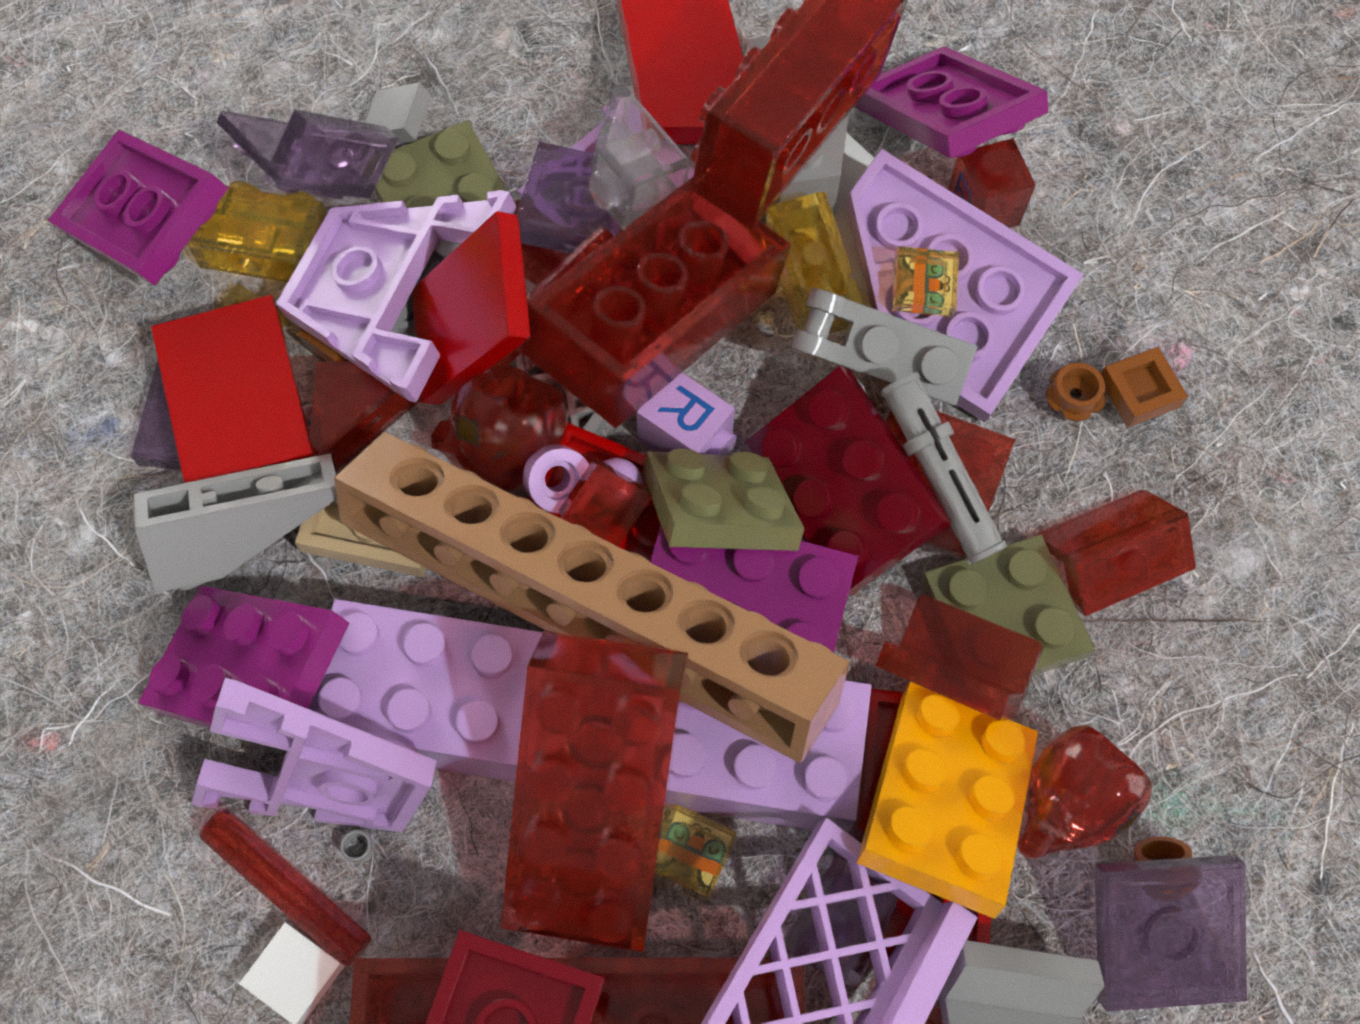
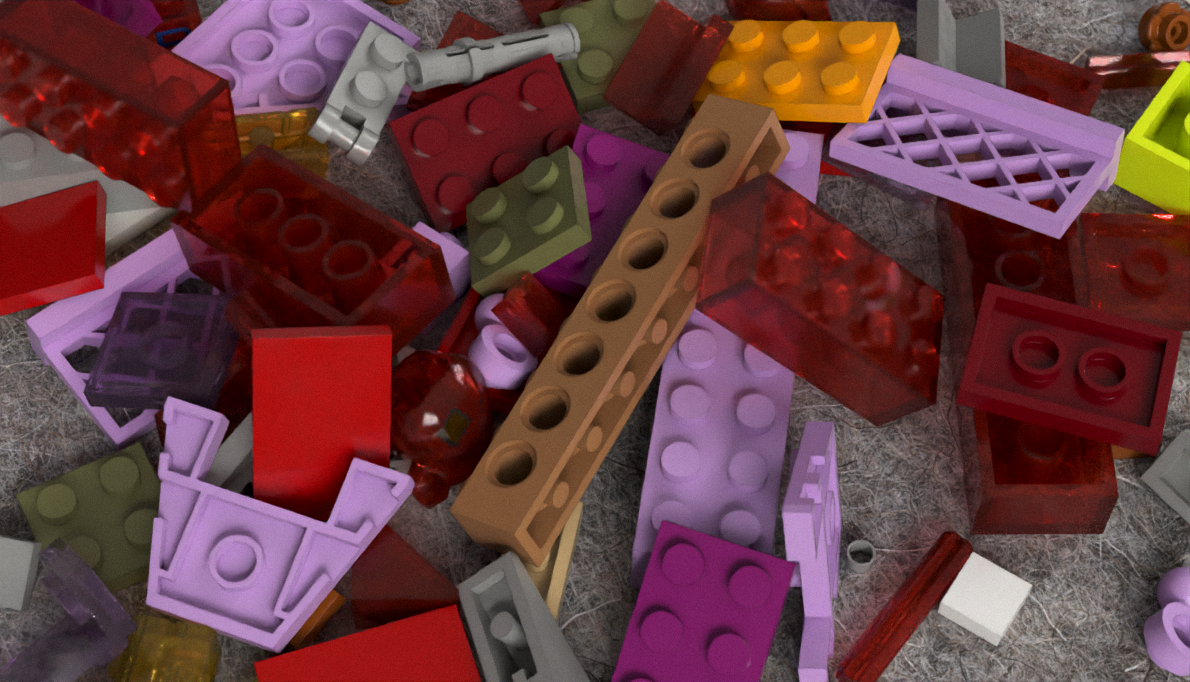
camera: 90 degrees left, 10 degrees down
clear slope [589,83,691,230] -> none
clear yellow tile [892,246,959,317] -> none

